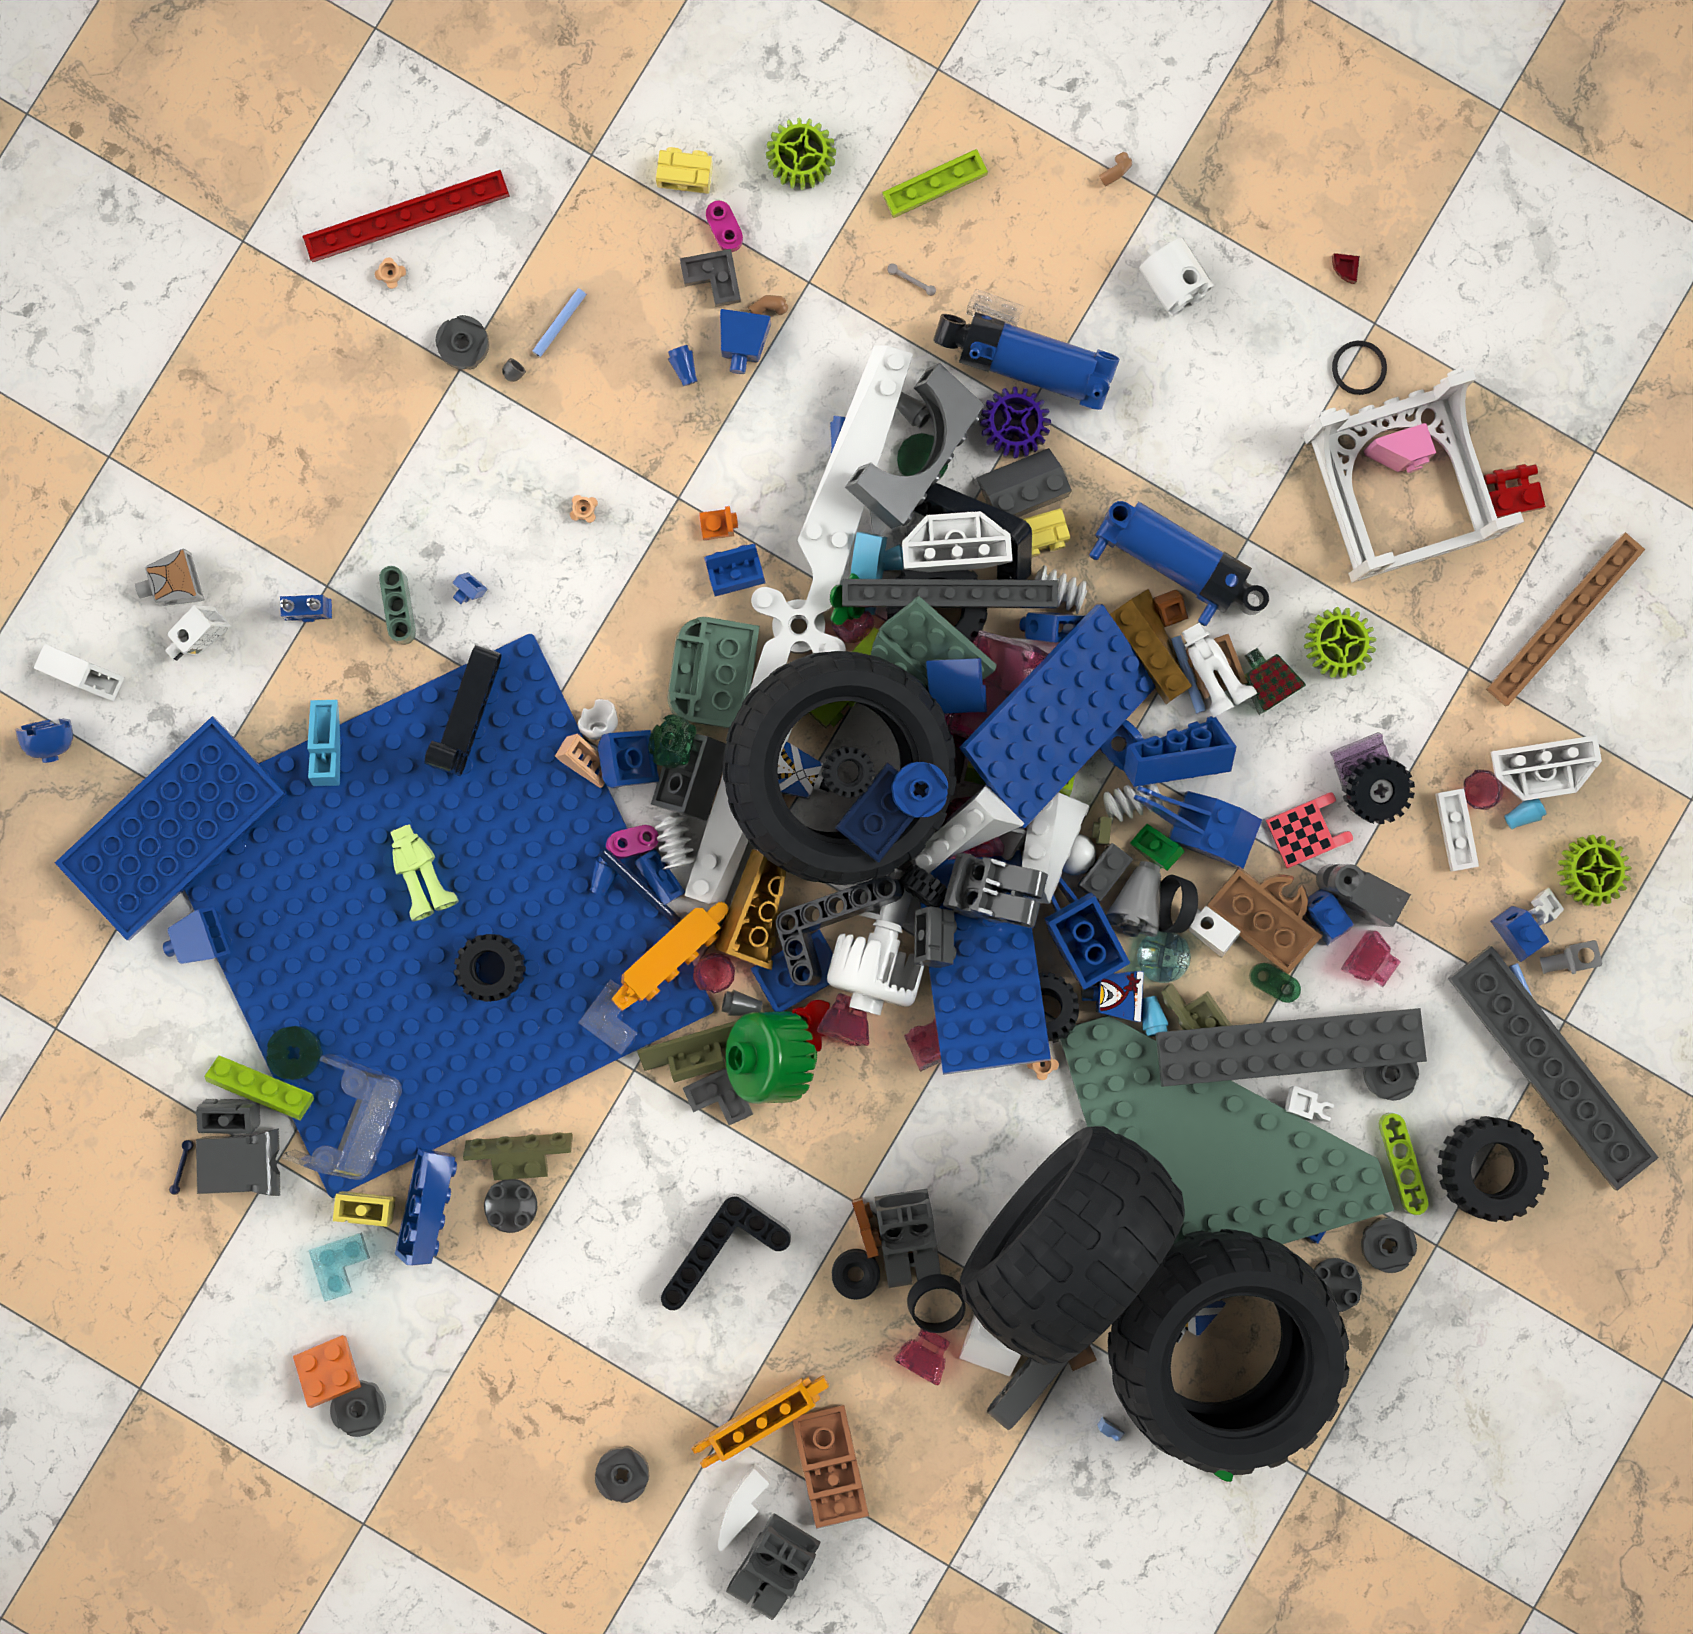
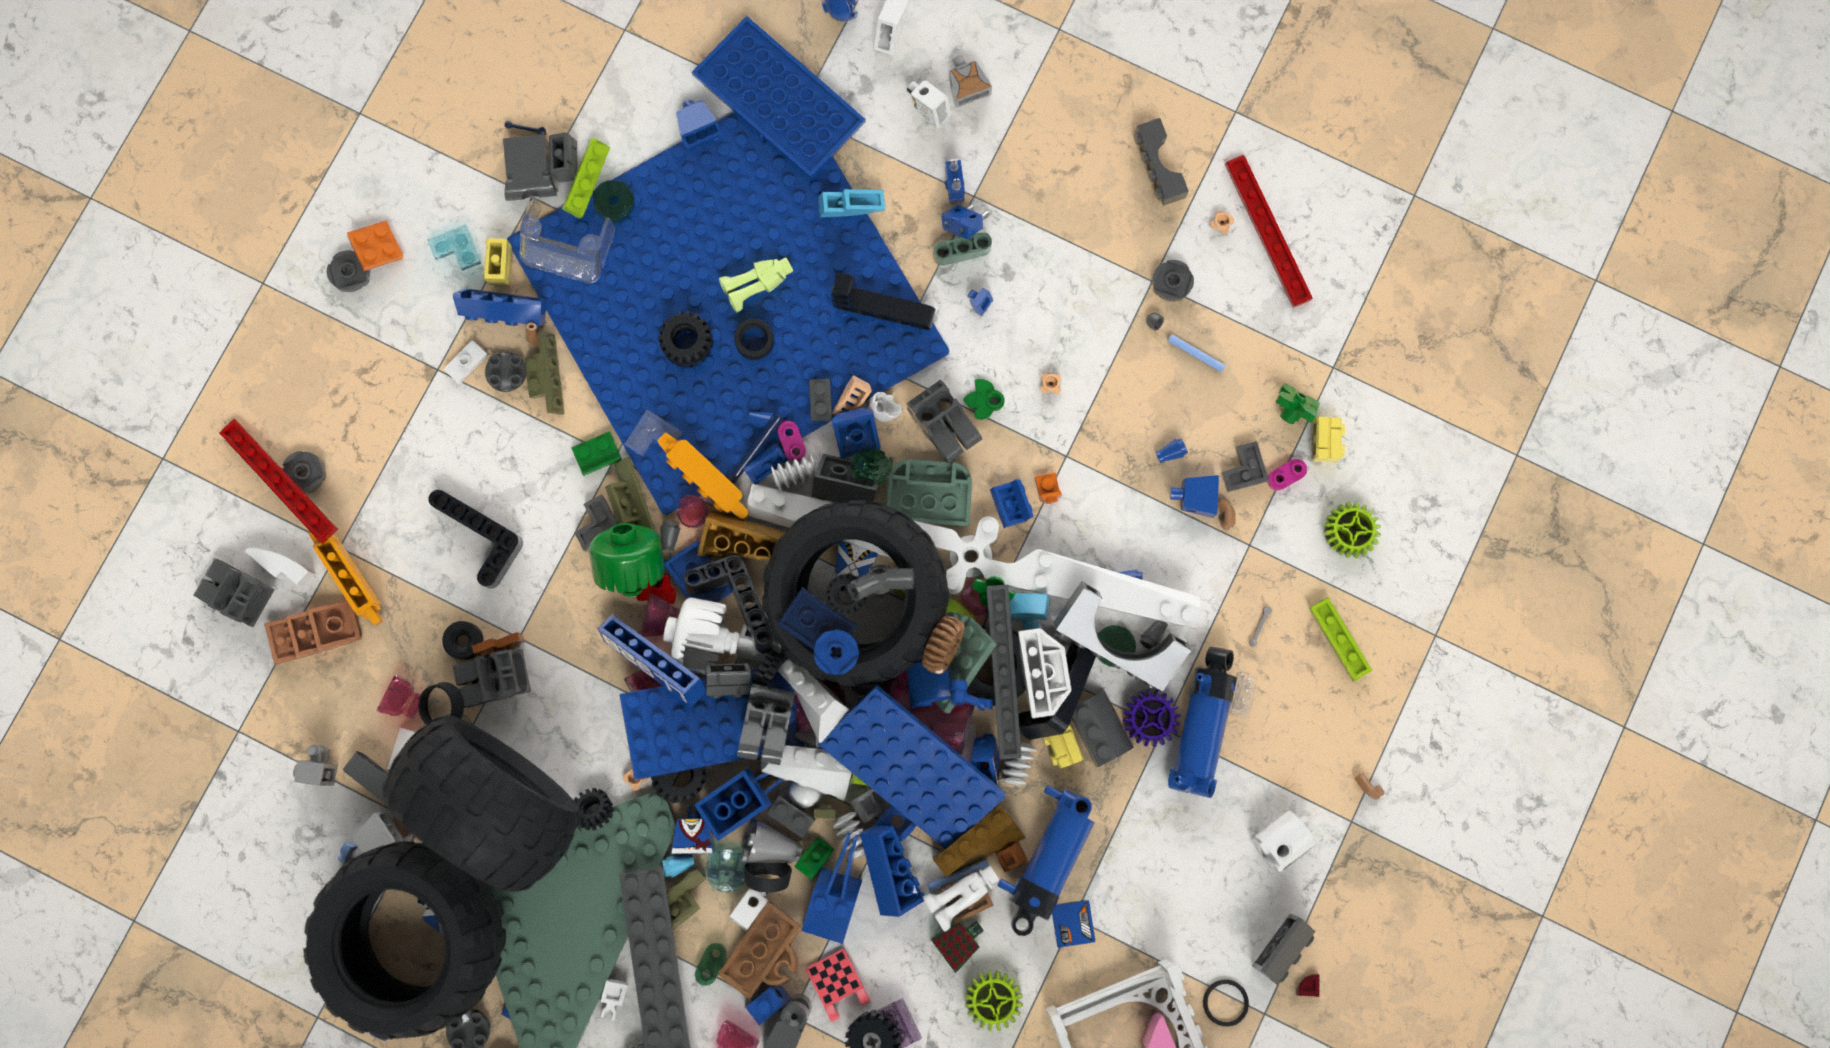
camera: 90 degrees right, 5 degrees down
none -> red tile [219,419,338,544]
none -> light grey brick [293,745,338,786]
none -> white torso [352,811,405,858]
none -> white plate [443,340,489,385]
none -> medium nougat arm [526,322,539,347]
none -> green plate [571,431,622,476]
none -> black tyre [574,788,614,830]
none -> blue brick [597,614,706,707]
none -> black tyre [734,319,774,360]
none -> dark grey plate [809,379,832,422]
none -> dark grey piece [847,564,914,601]
none -> light grey bracket [850,787,882,823]
none -> dark grey connector [906,380,982,464]
none -> medium nougat gear [922,616,965,674]
none -> blue piece [941,204,990,239]
none -> blue brick [949,680,993,711]
none -> green plate [963,379,1005,420]
none -> blue sticker [1052,900,1095,948]
none -> dark grey arch [1134,118,1189,206]
none -> dark grey slope [1252,914,1316,984]
none -> green plant [1276,383,1320,424]

